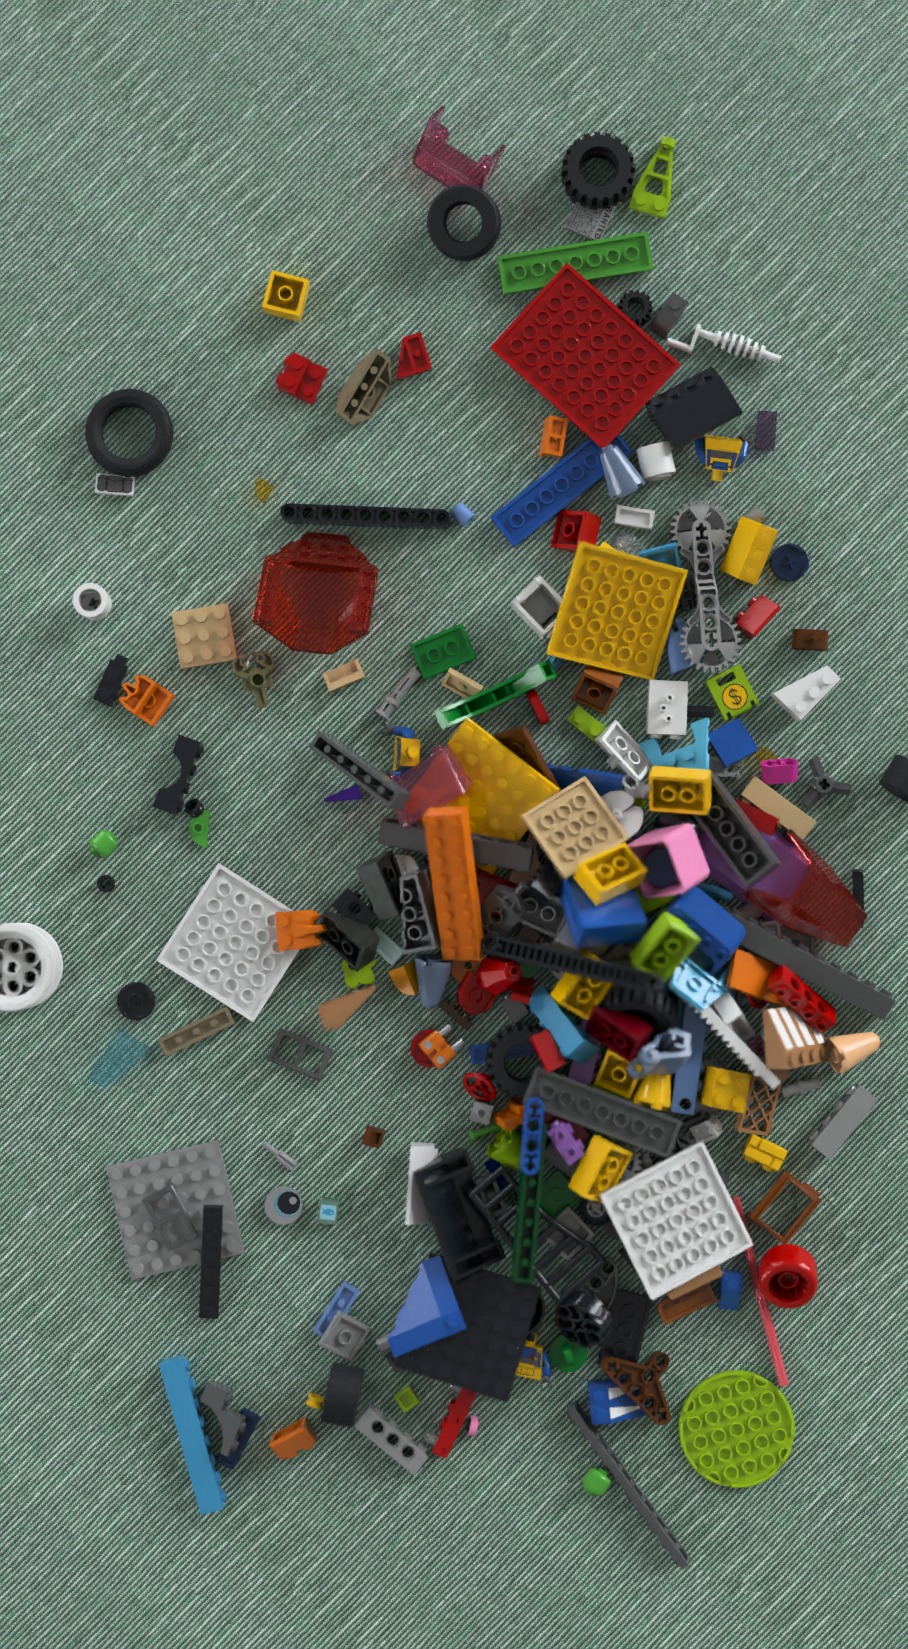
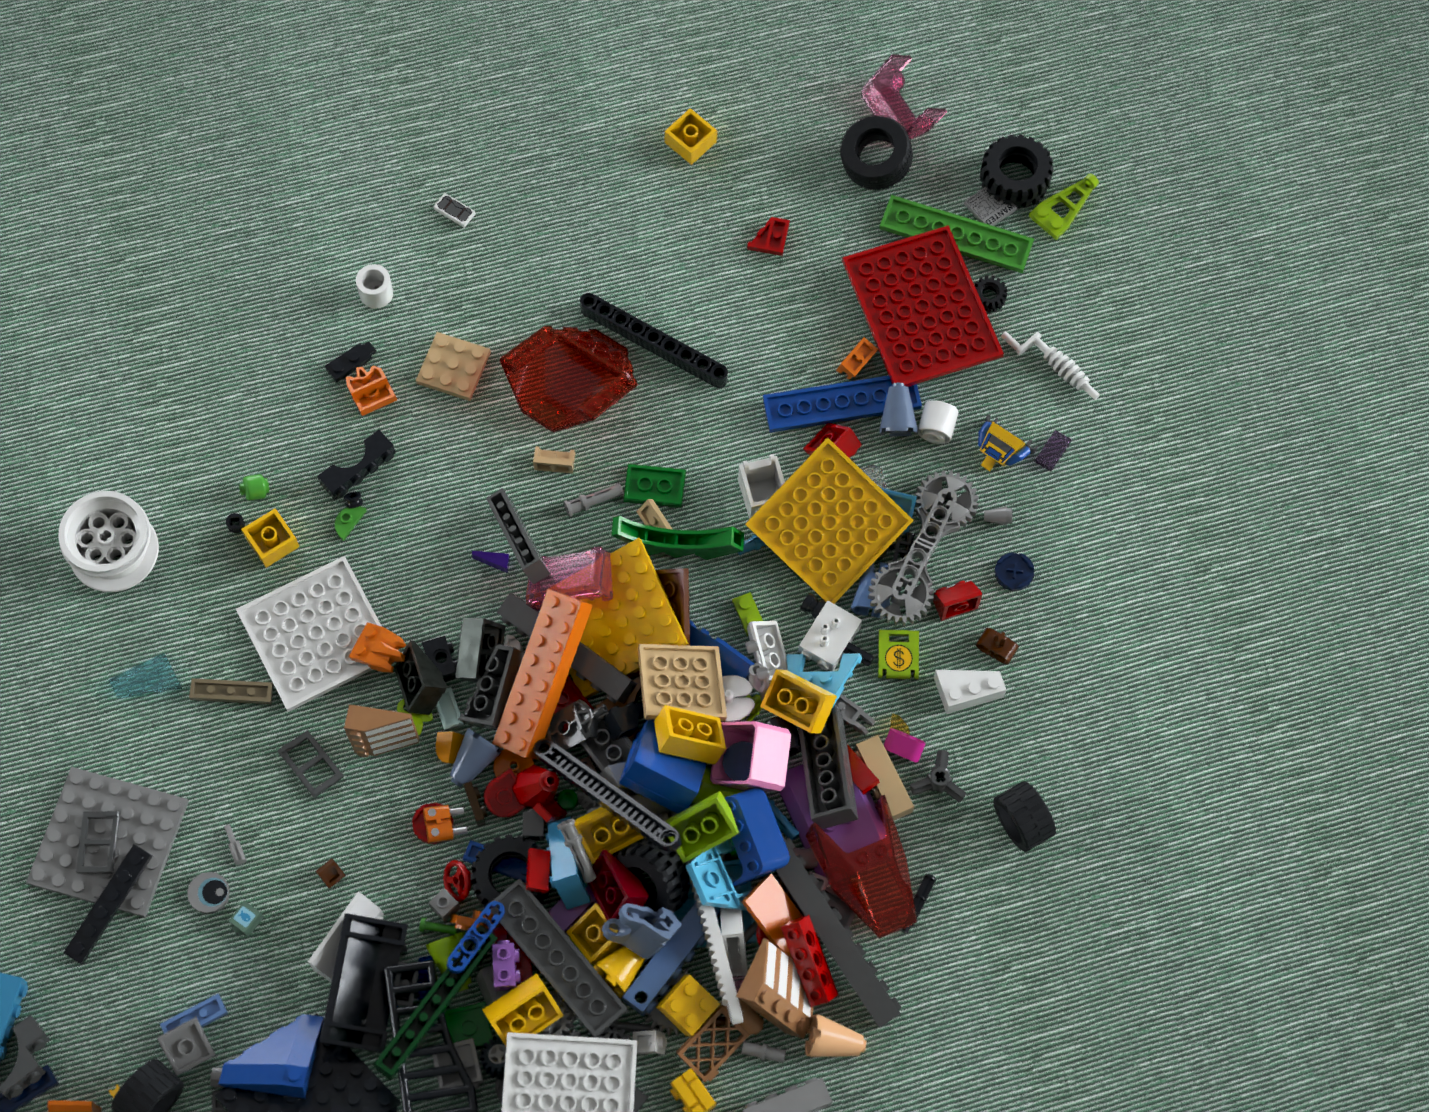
camera: 30 degrees right, 20 degrees down
black tyre [85,389,173,477] -> none
black tile [117,982,156,1020] -> none
olive animal [231,651,275,709] -> none
clear yellow tile [255,477,275,504] -> none
red plate [276,352,328,405] -> none
dark tan wedge [336,348,392,425] -> none
torso [381,724,420,780] -> none
medium blue beam [450,502,475,527] -> none
red beam [526,689,550,726] -> none
dark orange slope [571,665,624,715] -> none
white tile [614,505,655,531] -> none
black slope [645,366,743,451] -> none
dark grey slope [649,292,689,339] -> none
blue tile [708,718,759,769] -> none
yellow slope [719,516,778,586] -> none
none -> yellow brick [241,508,300,568]
none -> light grey pin [557,818,597,883]
none -> black wheel [800,593,826,618]

